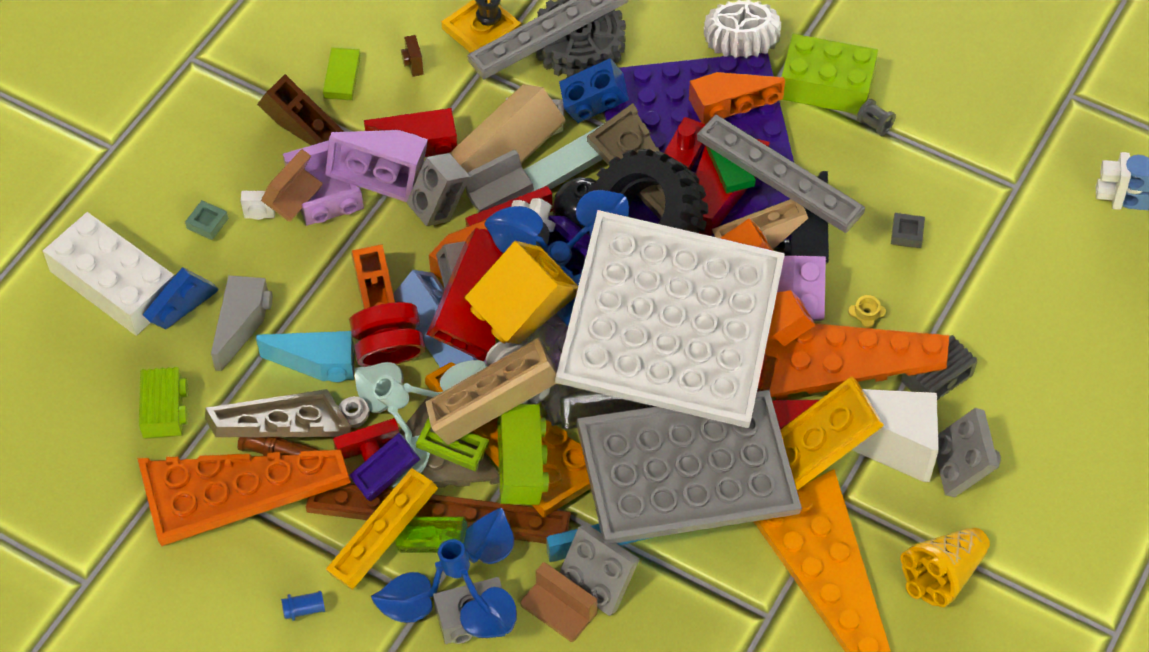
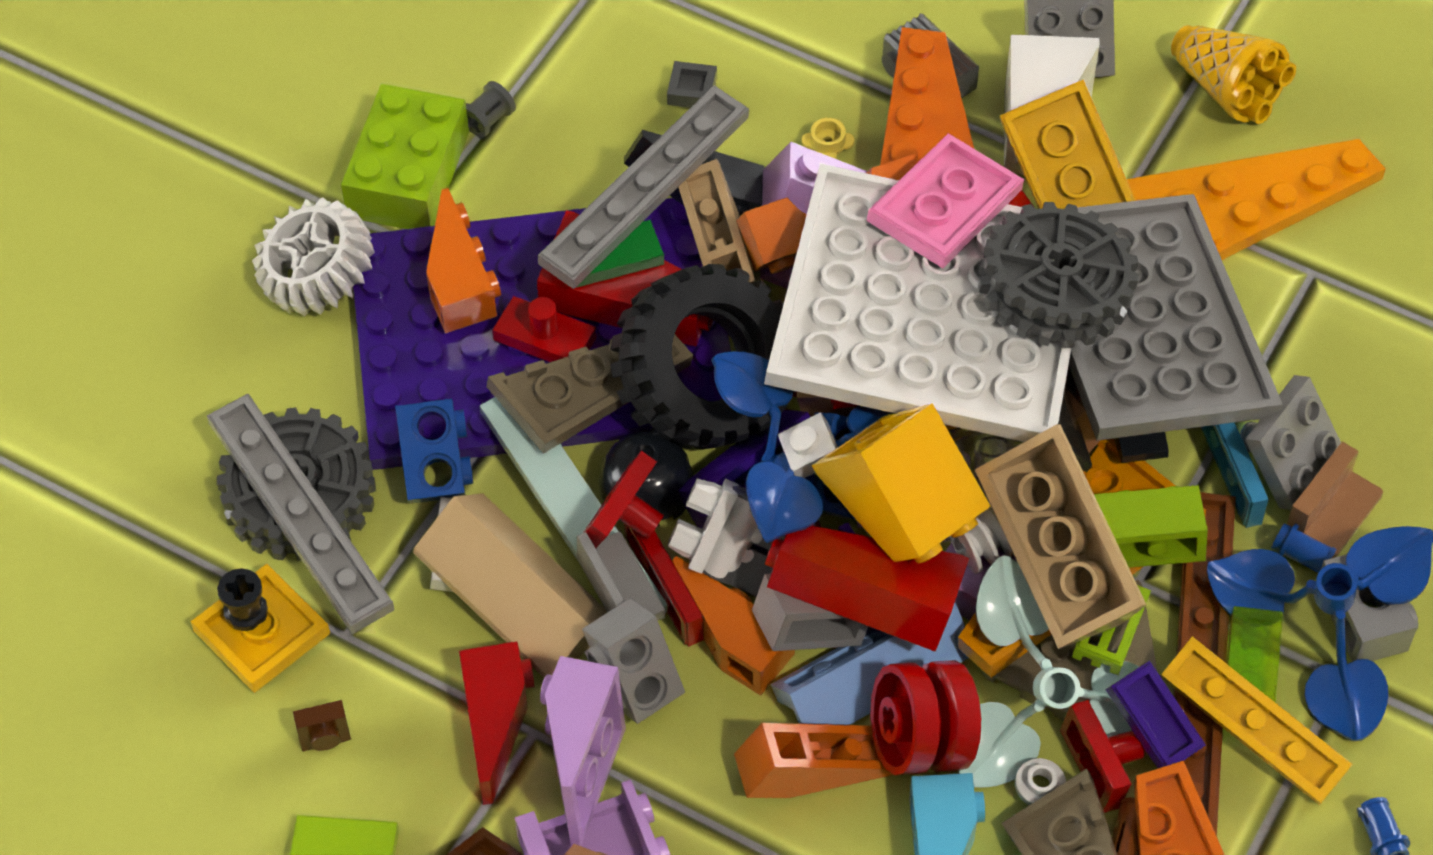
camera: 90 degrees left, 0 degrees up
none -> red tile [583,451,664,549]
none -> white plate [778,412,838,478]
none -> bright pink tile [866,133,1024,268]
none -> dark grey piece [978,202,1139,348]
none -> blue pin [1271,523,1337,573]

